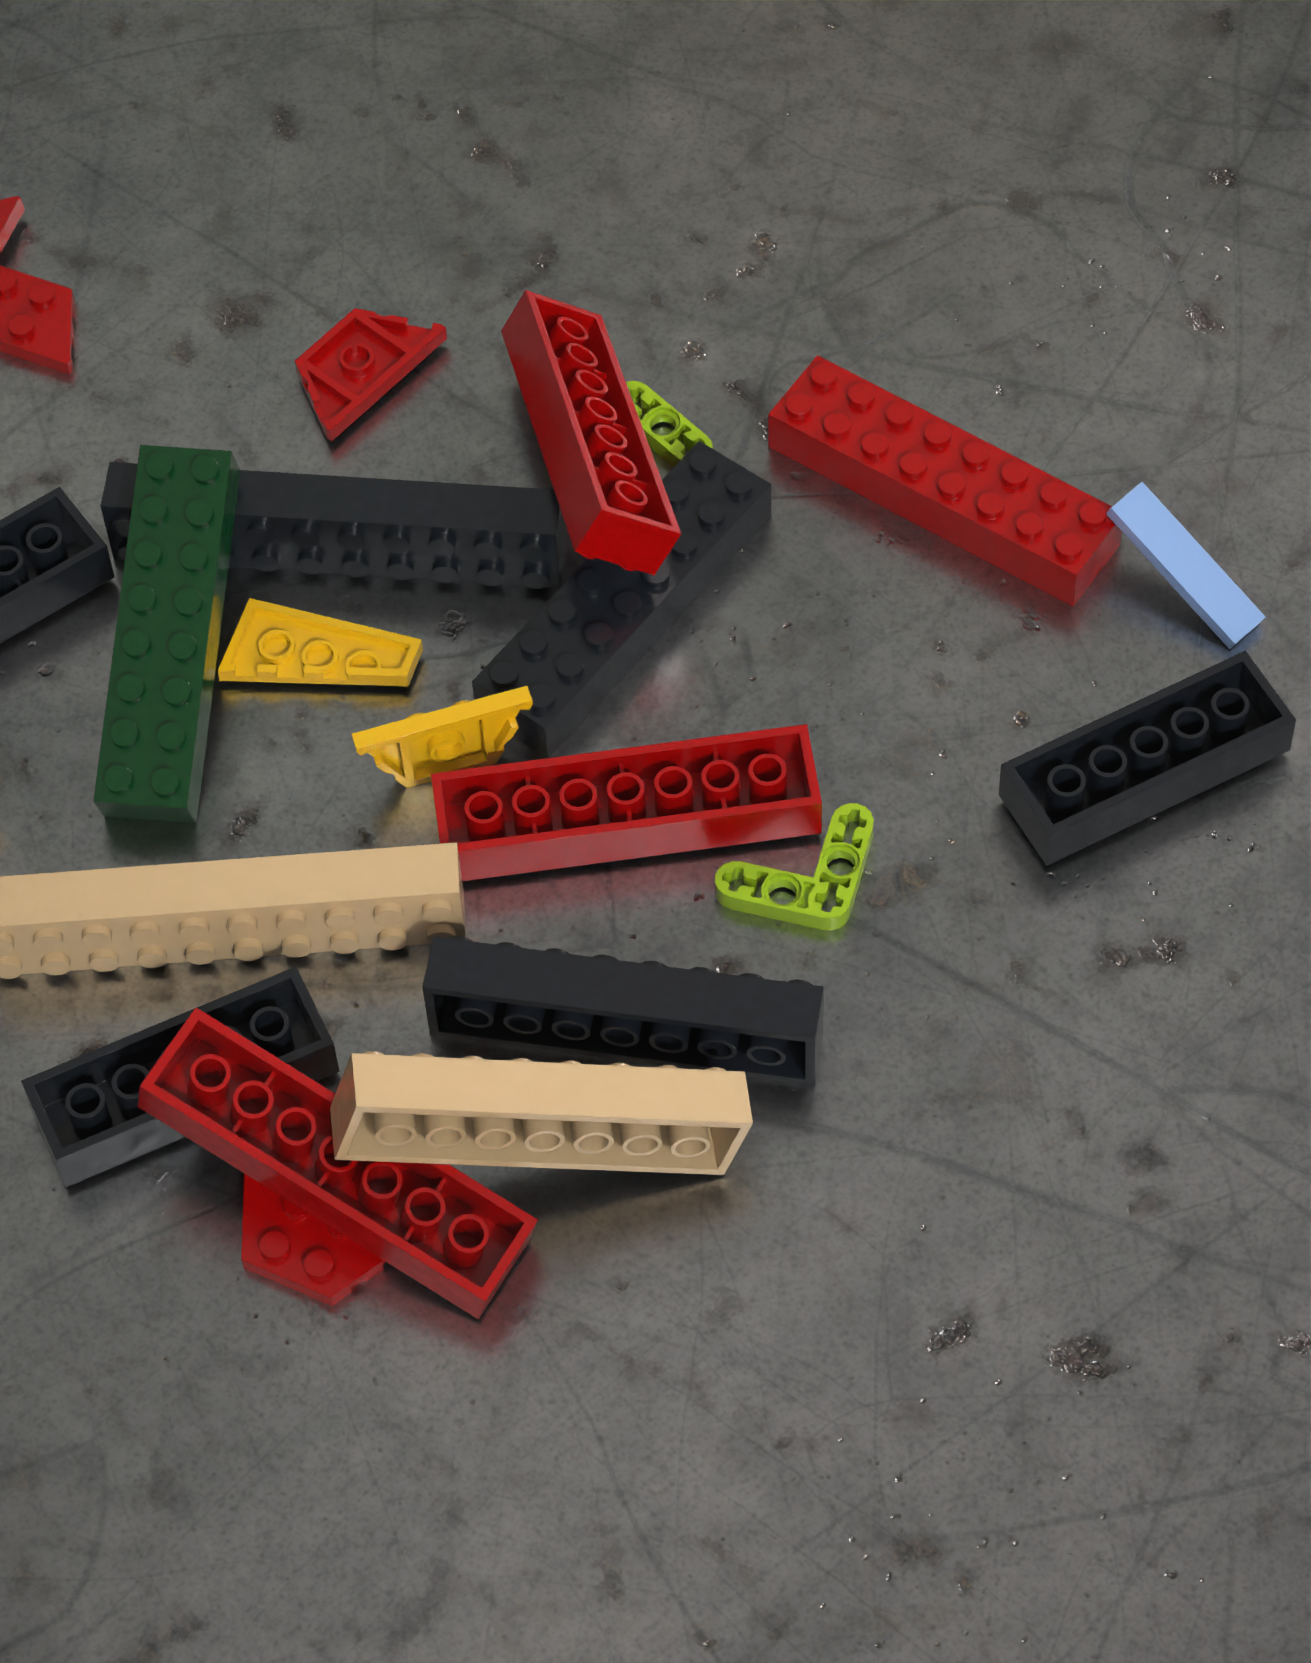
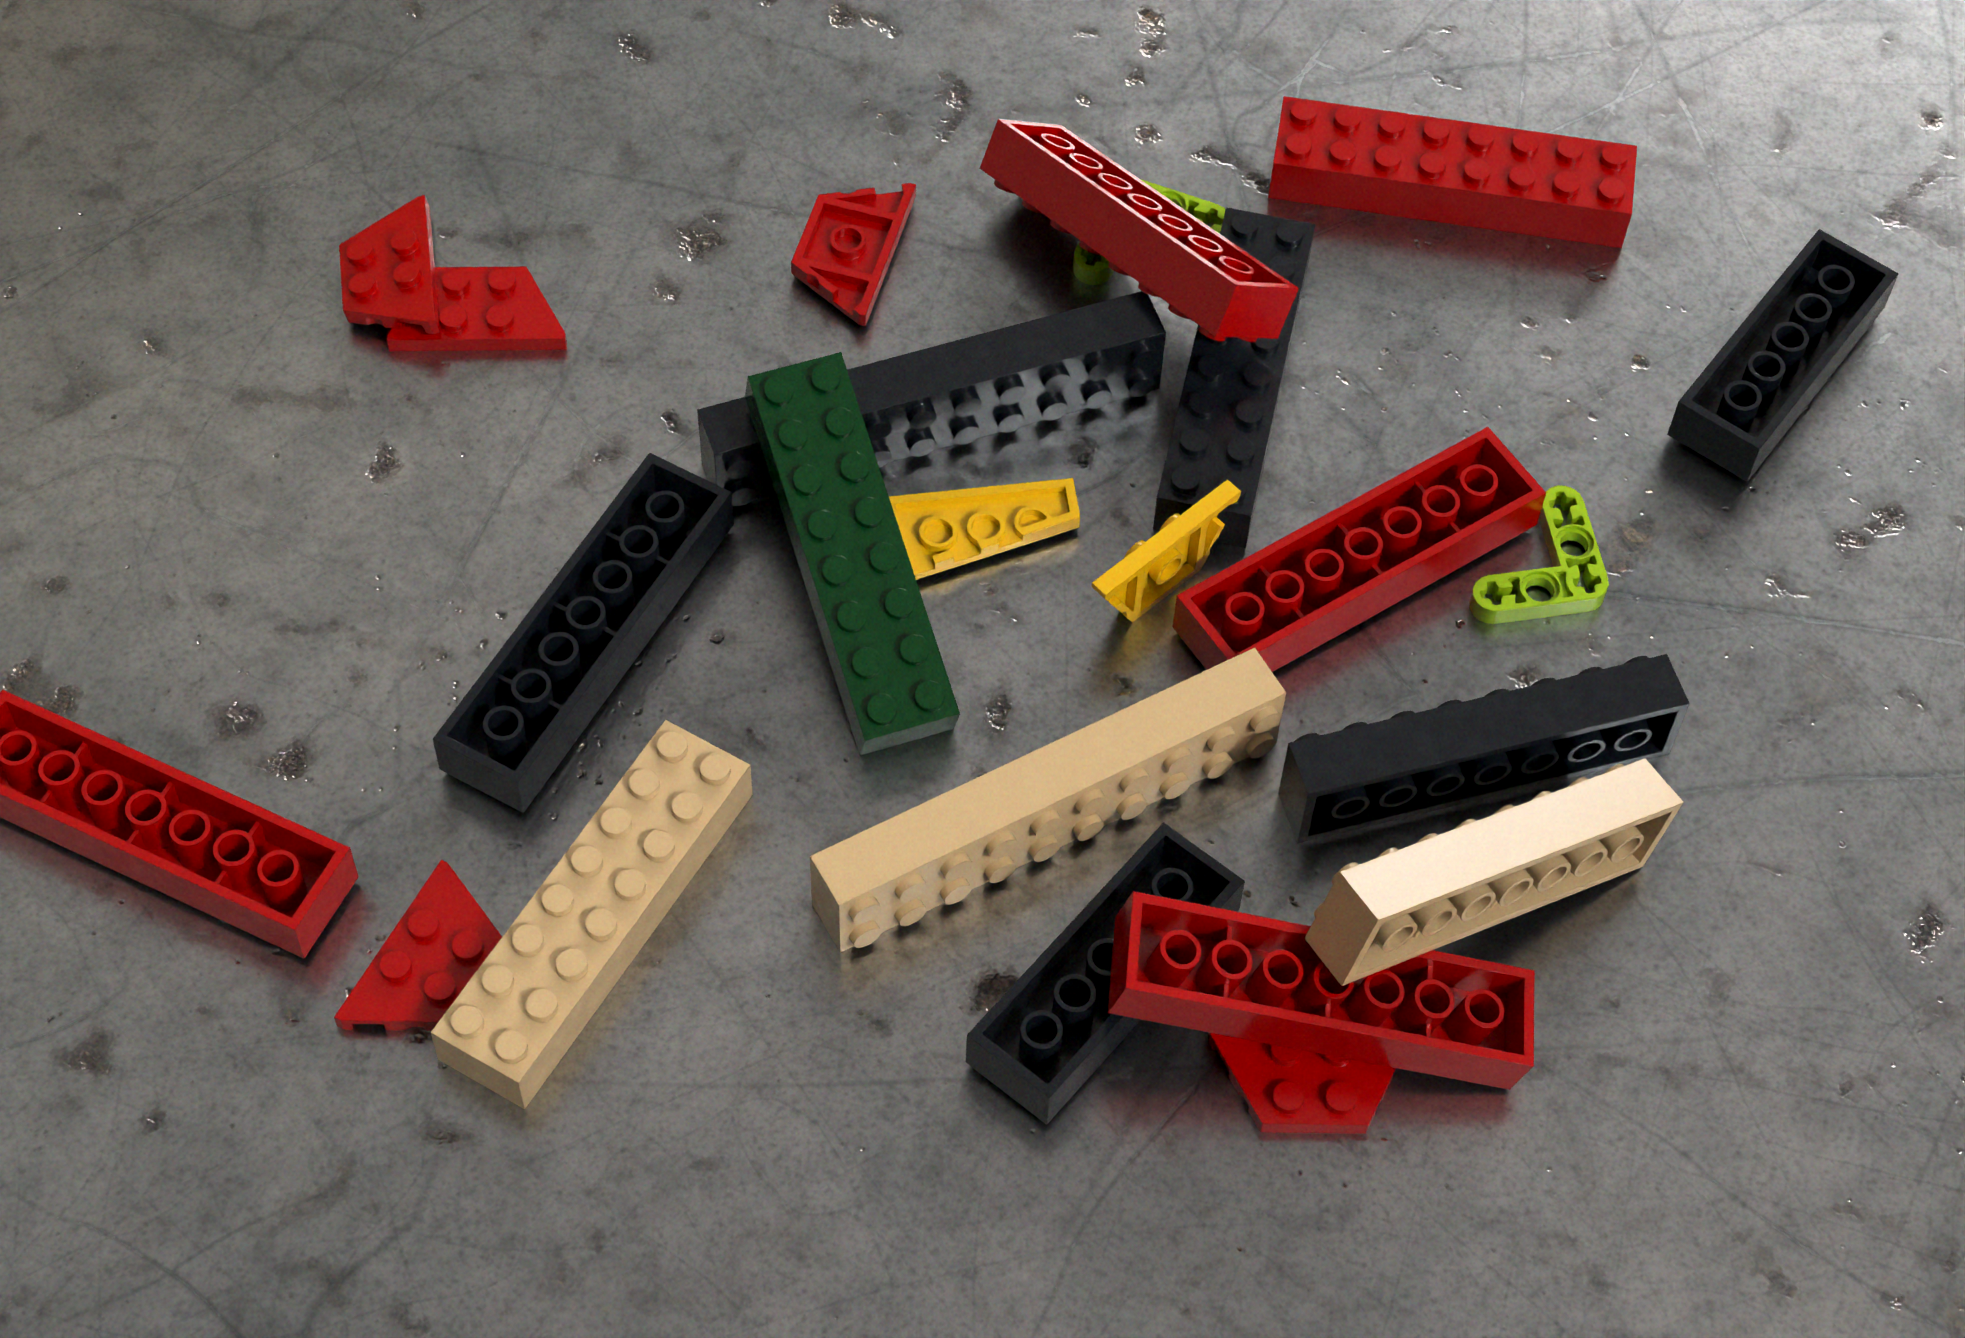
camera: 30 degrees left, 0 degrees up
light blue tile [1106,482,1266,649] -> none

